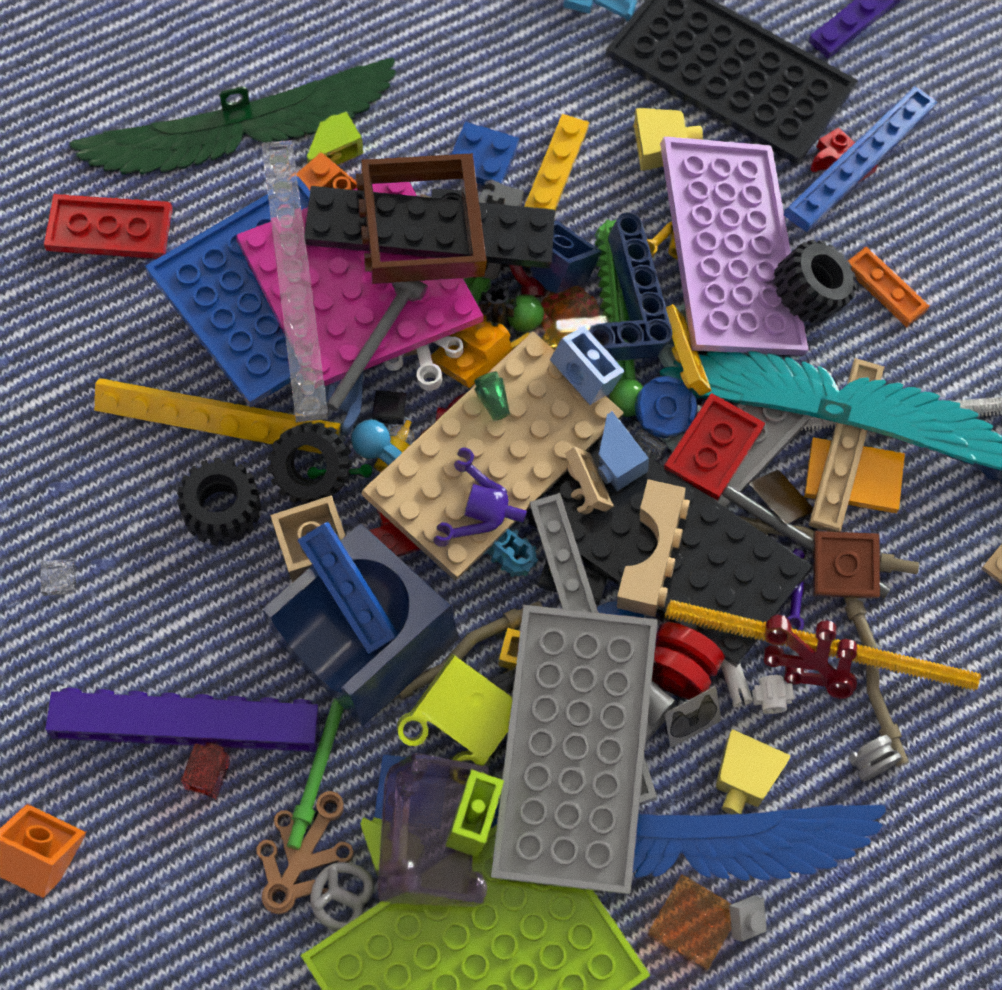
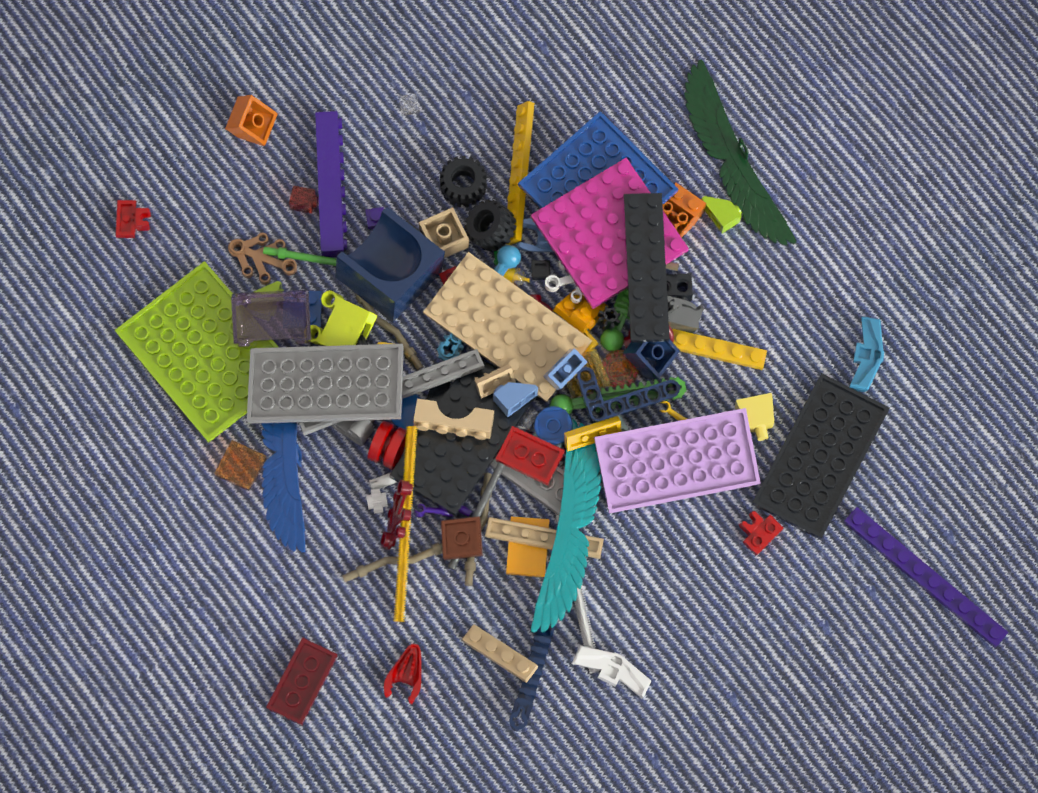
camera: 85 degrees right, 5 degrees up
red plate [44,194,173,259] -> none
clear plate [262,140,328,422] -> none
blue plate [297,521,398,654] -> none
light grey piece [310,862,374,931] -> none
dark grey bar [326,272,428,411] -> none
reddish brown window [356,153,487,284] -> none
dark purple piece [433,447,527,547] -> none
lime slope [445,770,504,857] -> none
blue plate [451,121,519,185] -> none
clear green cone [474,371,511,421] -> none
sticker [665,687,721,747] -> none
light yellow torso [715,729,791,814] -> none
light grey plate [729,895,767,941] -> none
dark brown sticker [749,470,813,524] -> none
black tyre [773,240,857,324] -> none
tile [783,86,937,233] -> none
orange tile [847,246,930,328] -> none
light grey wheel [848,735,902,782] -> none
none -> dark purple plate [365,207,384,229]

